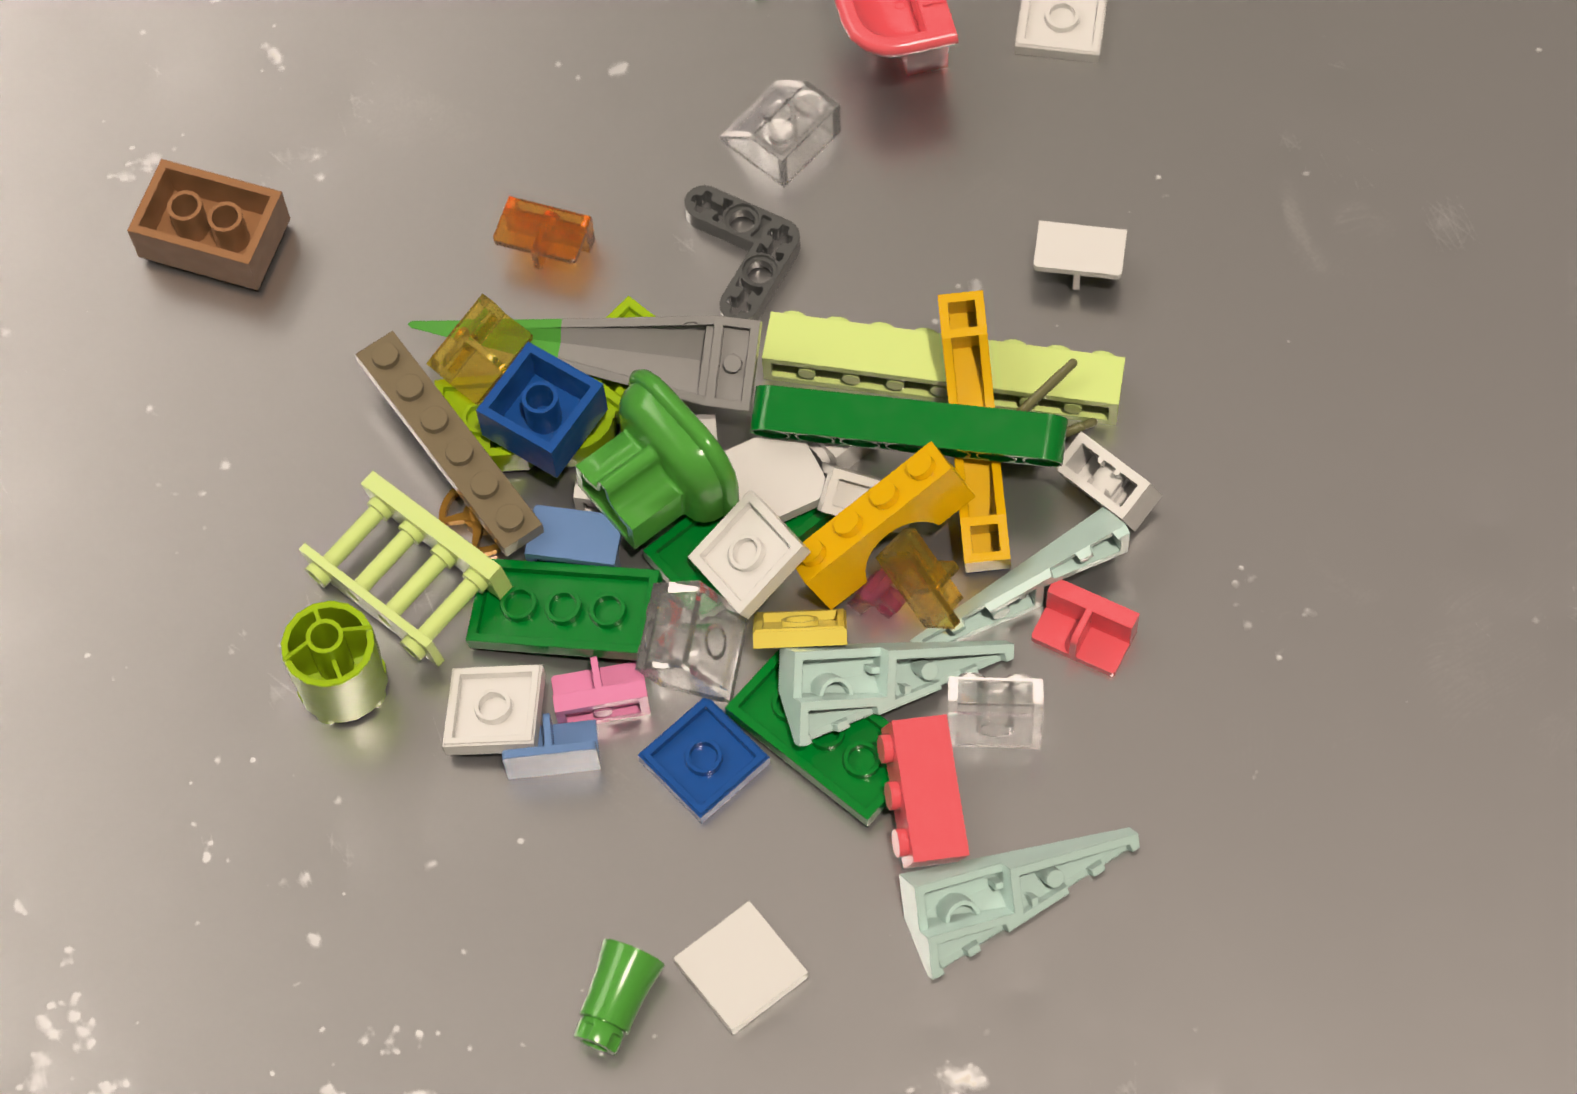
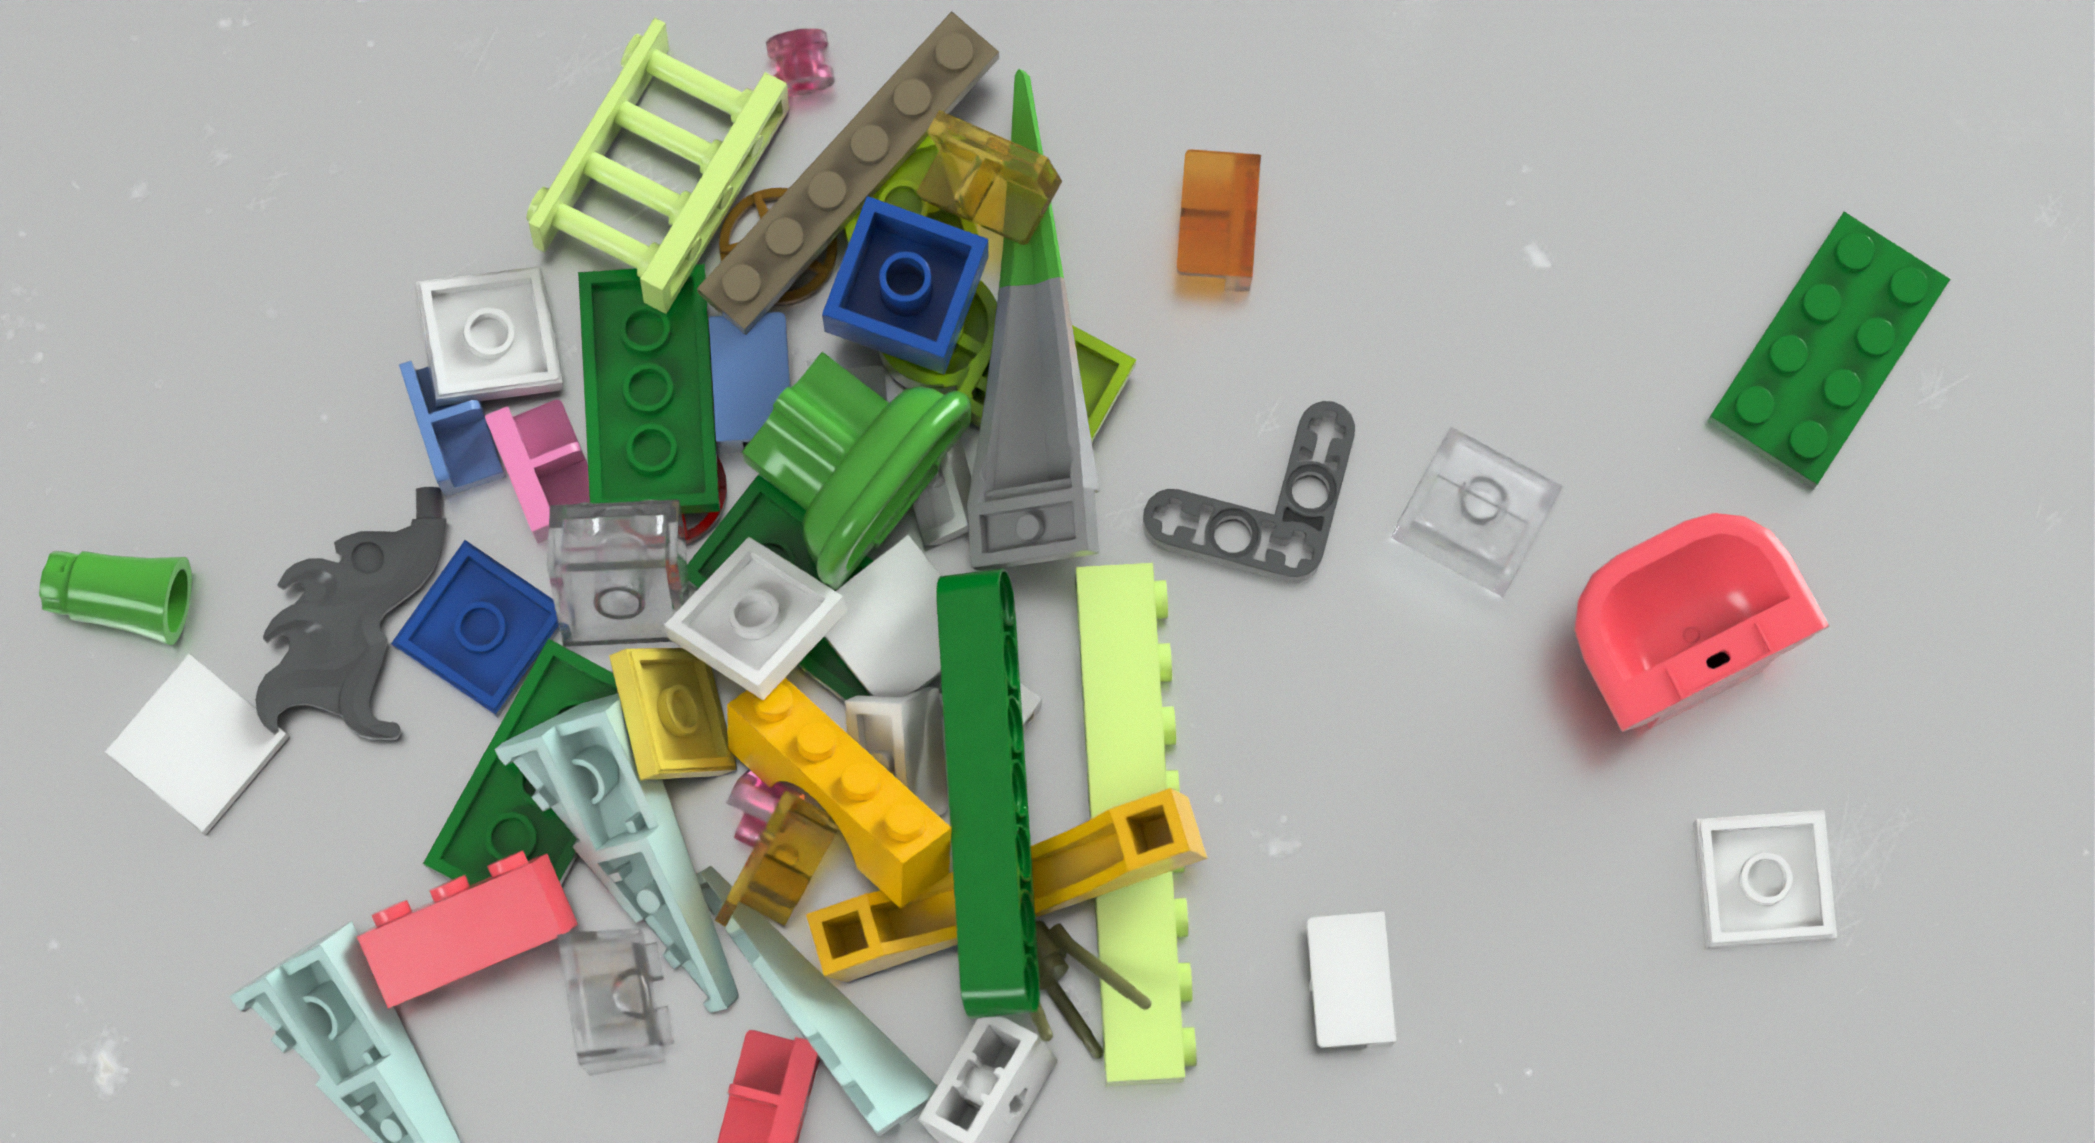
camera: 70 degrees right, 15 degrees up
lime cylinder [281,601,388,724] -> none
none -> dark grey piece [255,487,447,740]
none -> clear pink wheel [766,28,835,96]

